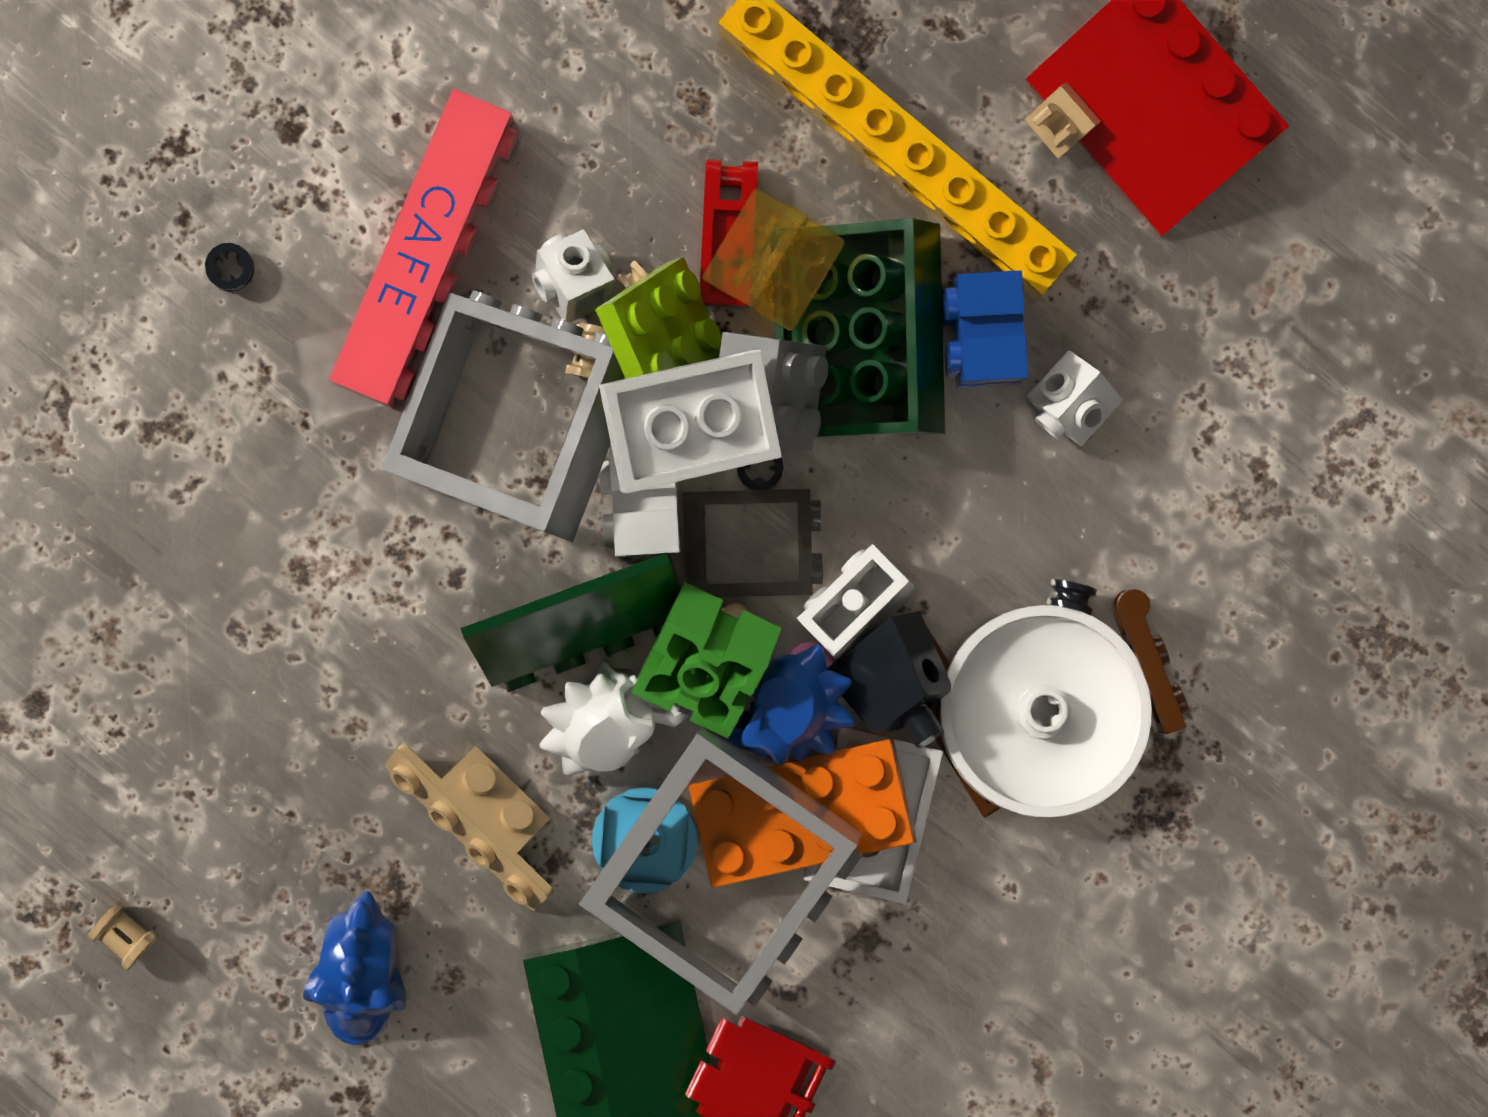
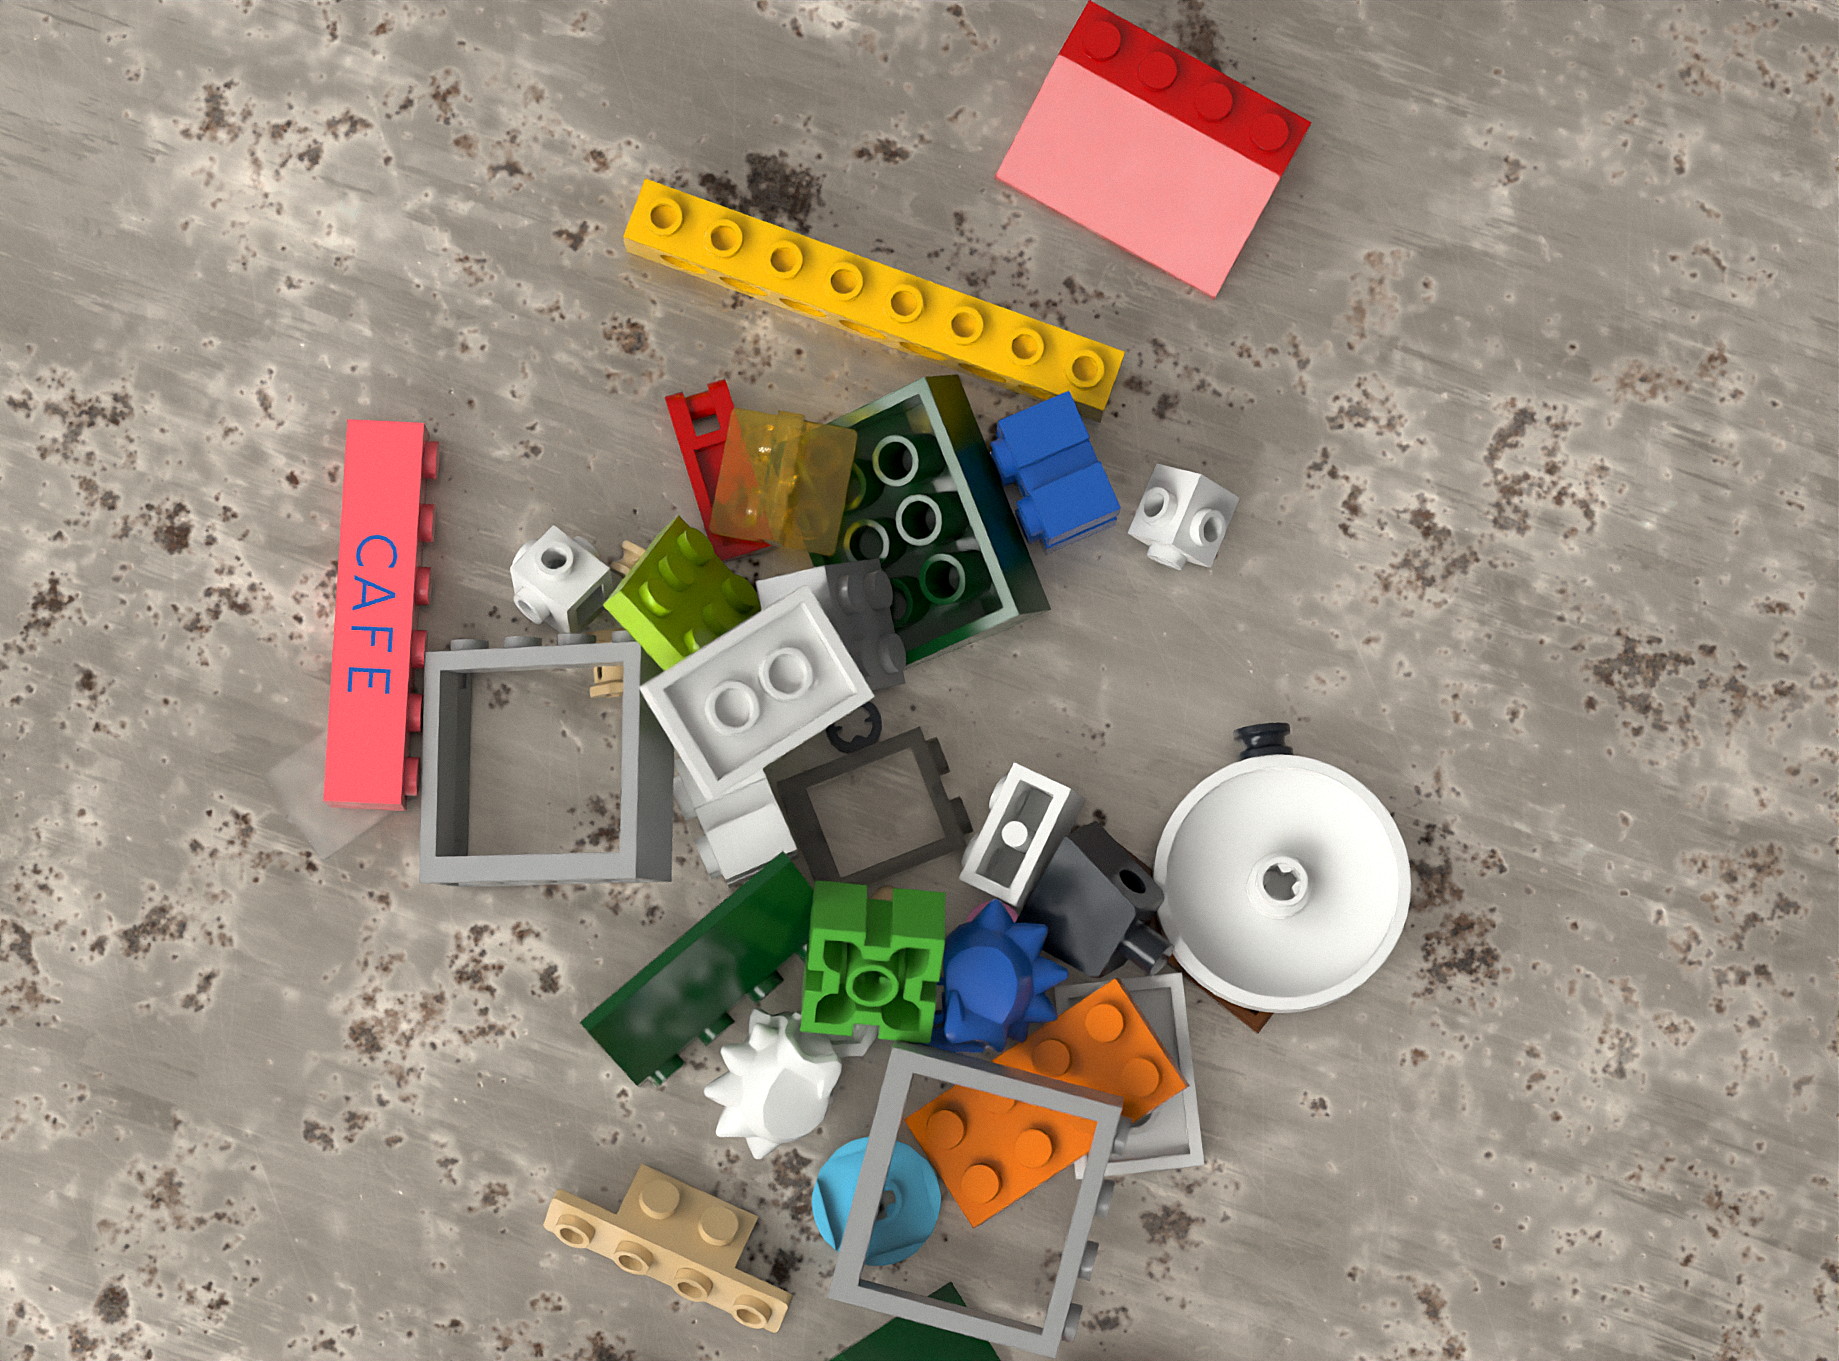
camera: 25 degrees left, 5 degrees down
black bush [205,243,254,292] -> none
tan tile [1024,82,1101,159] -> none
reddish brown plate [1111,589,1189,734] -> none

